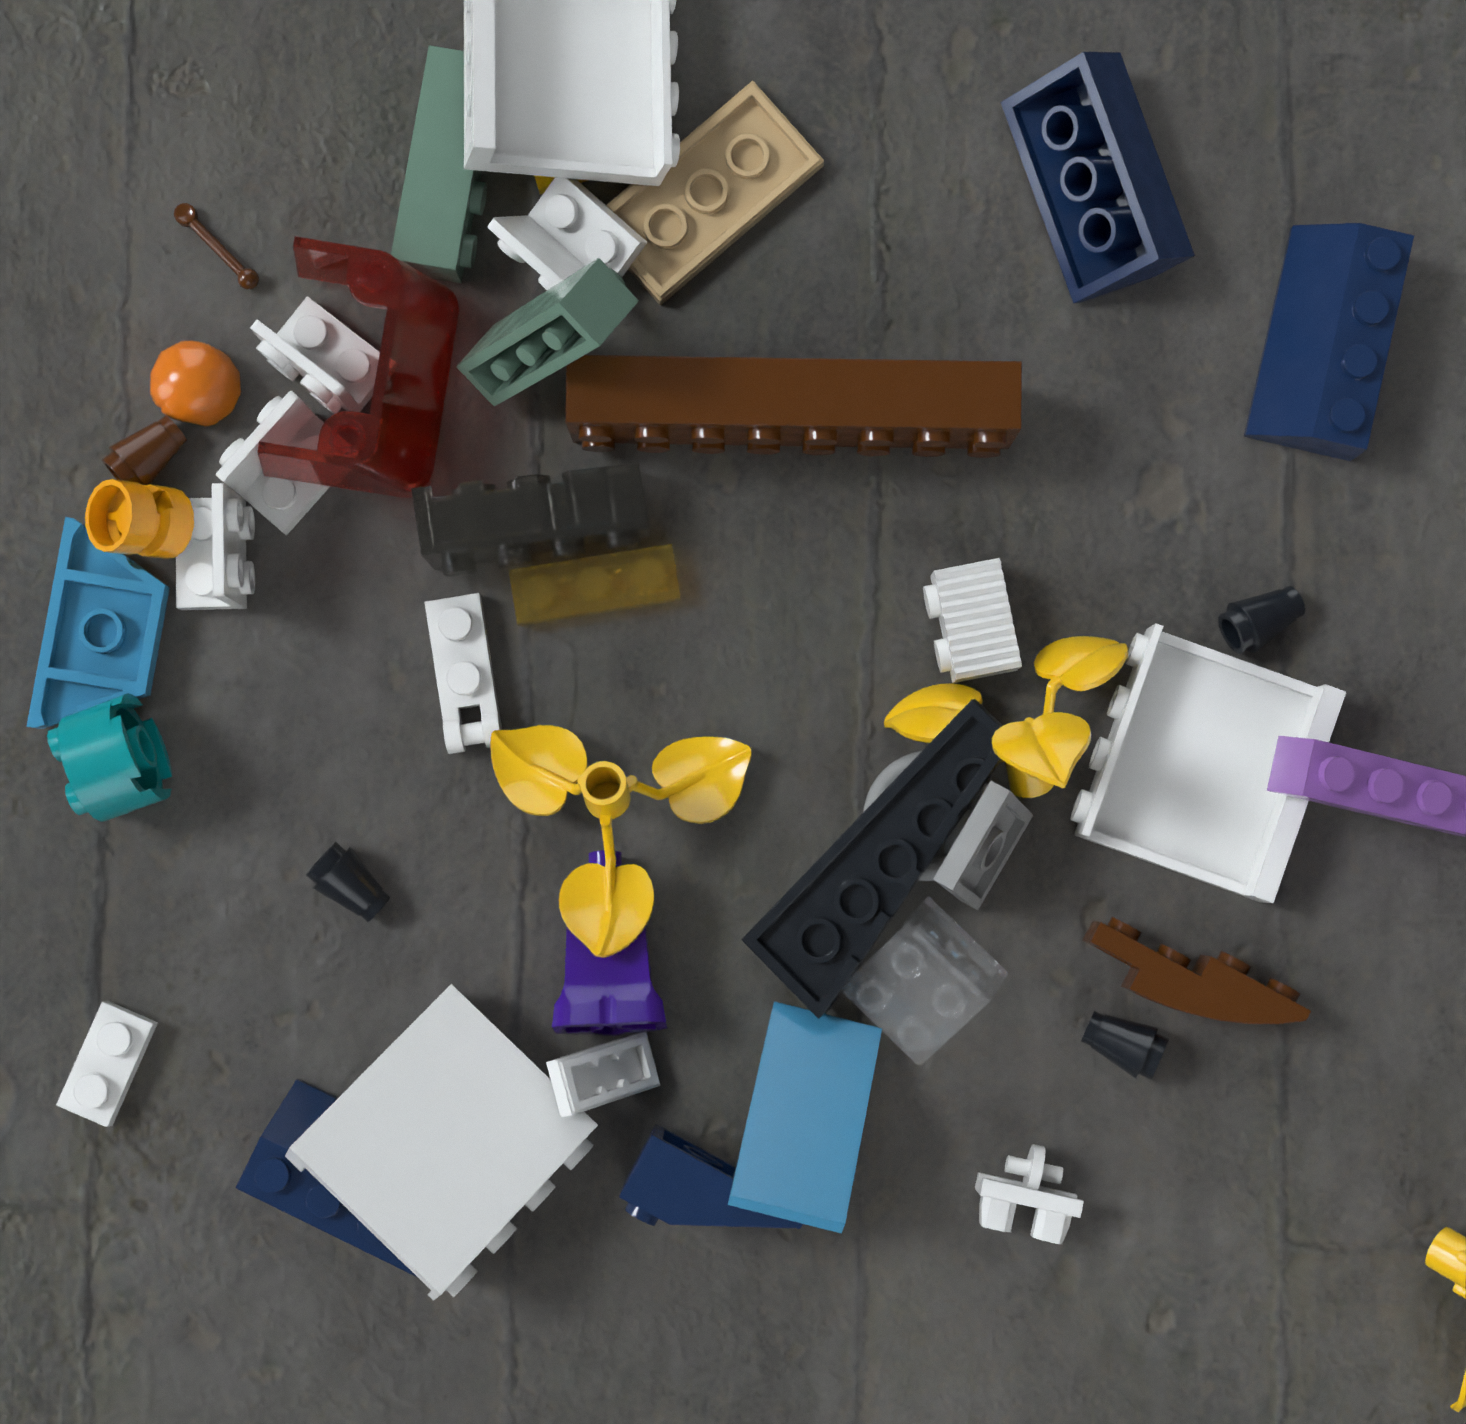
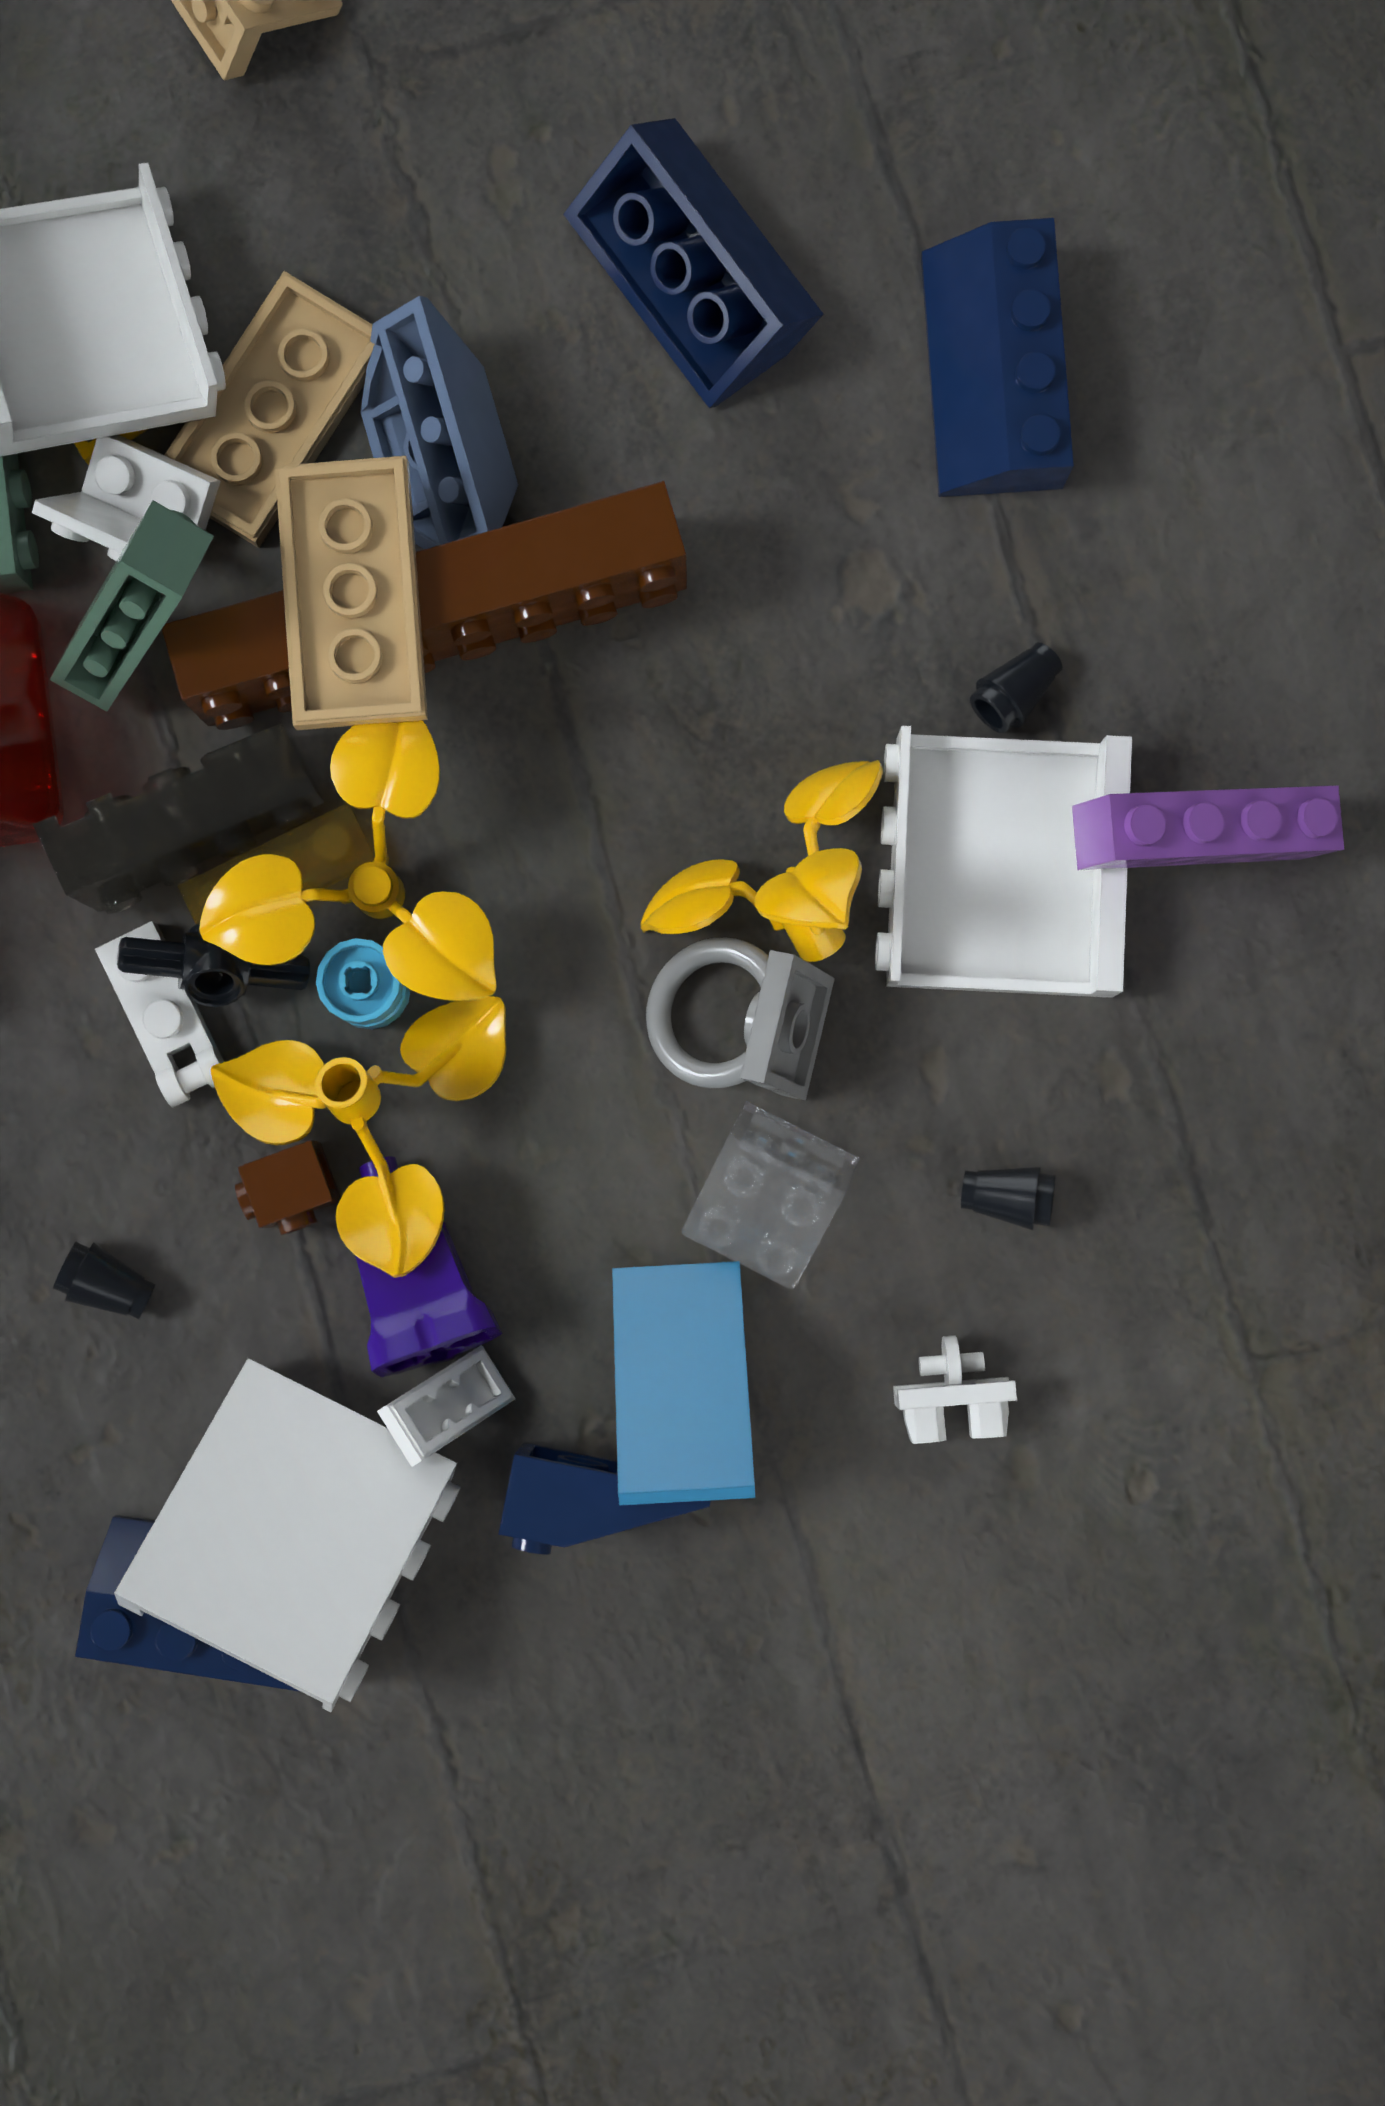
camera: 15 degrees left, 0 degrees up
black wing [741,699,1003,1019] -> none
white brick [923,558,1022,683] -> none
reddish brown slope [1082,917,1311,1024] -> none
none -> black axle [117,923,310,1007]
none -> yellow plant [199,720,497,1001]
none -> reddish brown brick [235,1140,341,1235]
none -> tan tile [275,456,428,730]
none -> medium azure wheel [316,938,411,1030]
none -> sand blue wedge [361,296,518,549]

